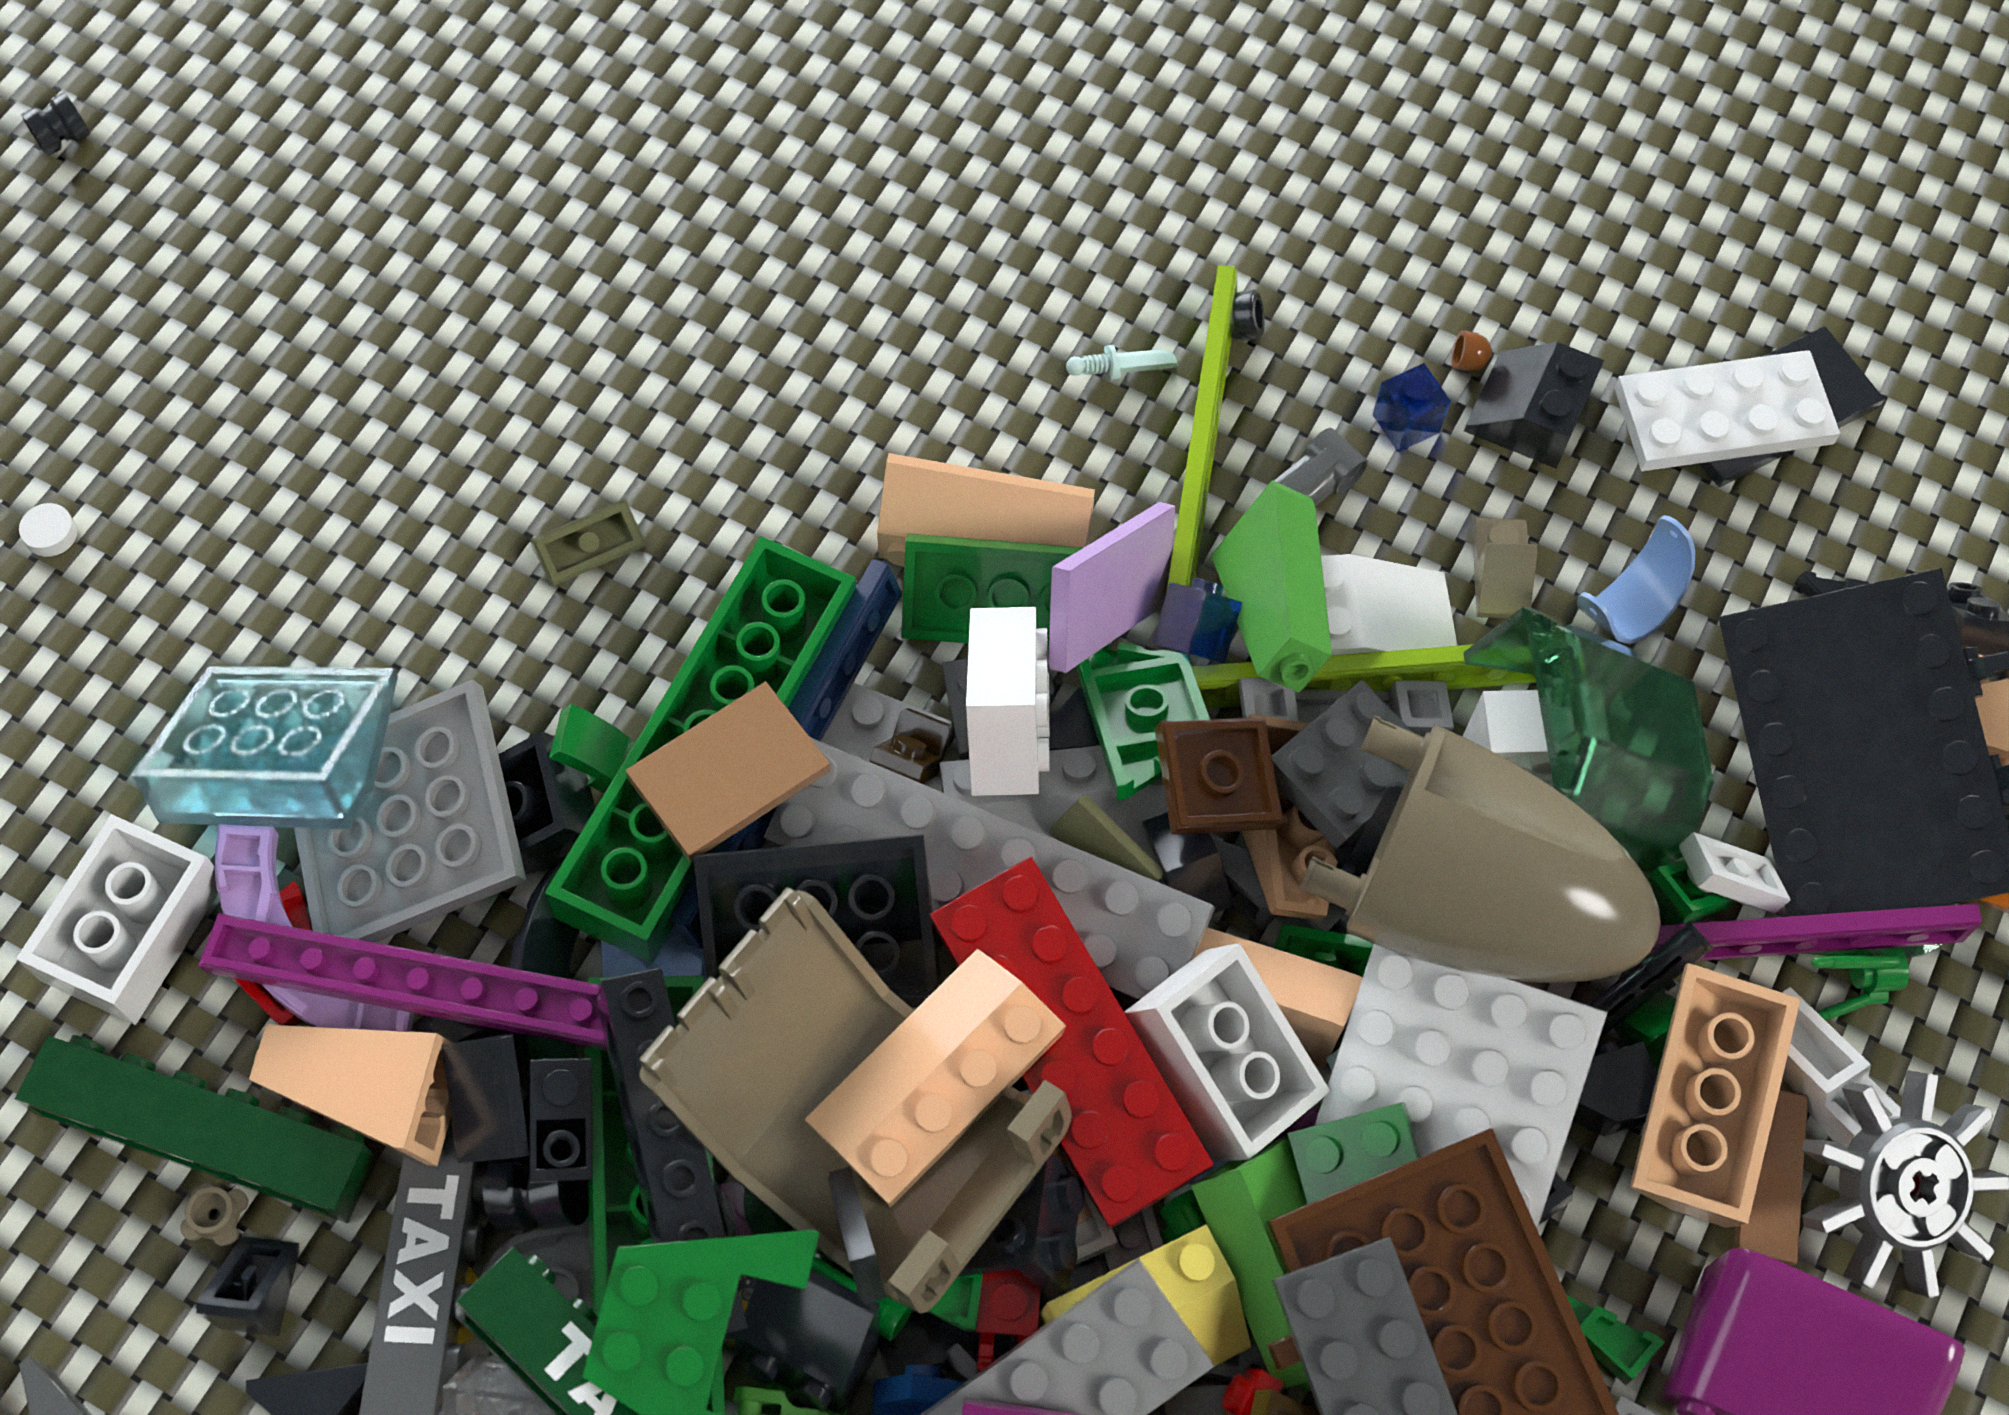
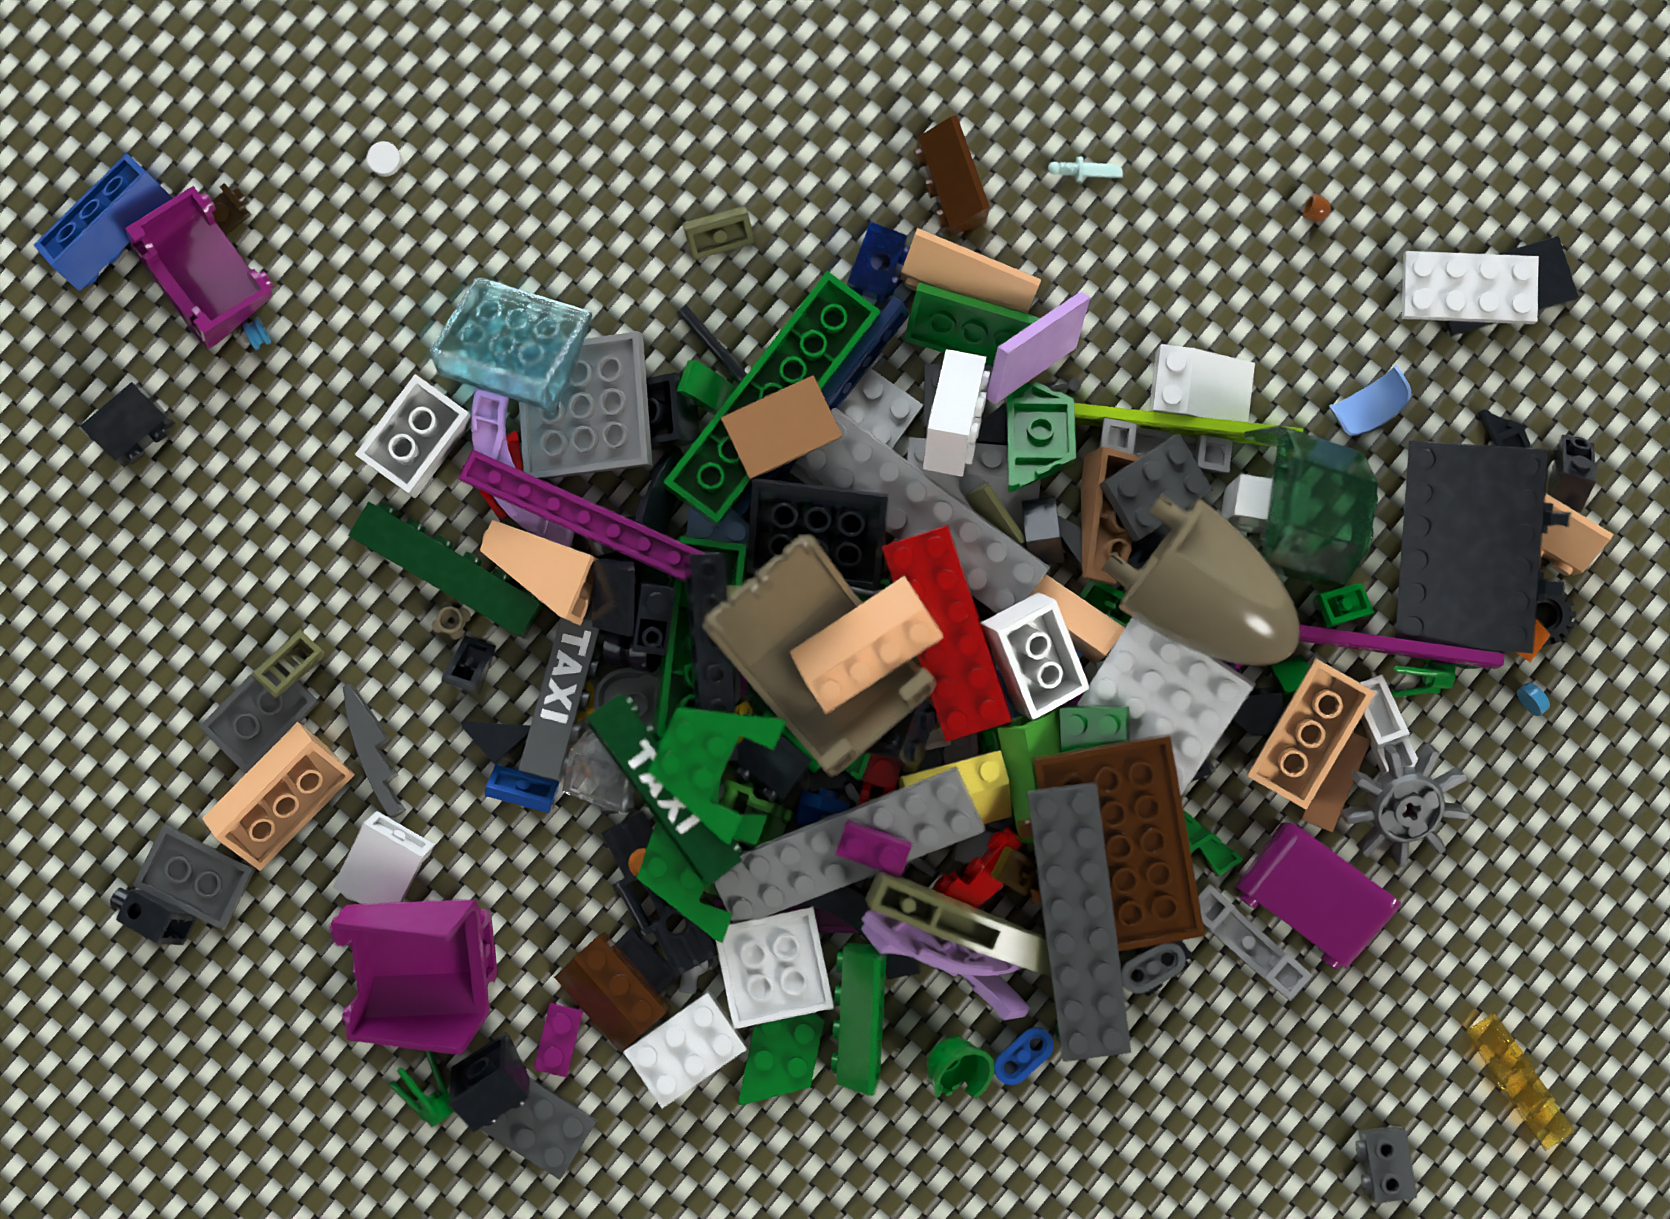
camera: 15 degrees right, 20 degrees up
black tile [827,1166,885,1304] -> none
dark brown bracket [869,708,953,784] -> none
clear blue brick [1153,578,1242,664] -> none
reddish brown tile [1154,718,1283,835] -> none
lime tile [1164,265,1238,634] -> none
bright green slope [1211,480,1332,693] -> none
black tile [1233,290,1265,341] -> none
dark grey piece [1274,427,1369,507] -> none
clear blue brick [1372,363,1451,452] -> none
black slope [1464,342,1604,469] -> none
dark tan slope [1472,518,1538,619] -> none
black pin [1587,921,1714,1039] -> none
white plate [1678,832,1791,913] -> none
none -> black bar [677,305,747,384]
none -> clear blue brick [847,222,910,303]
none -> reddish brown slope [913,115,990,236]

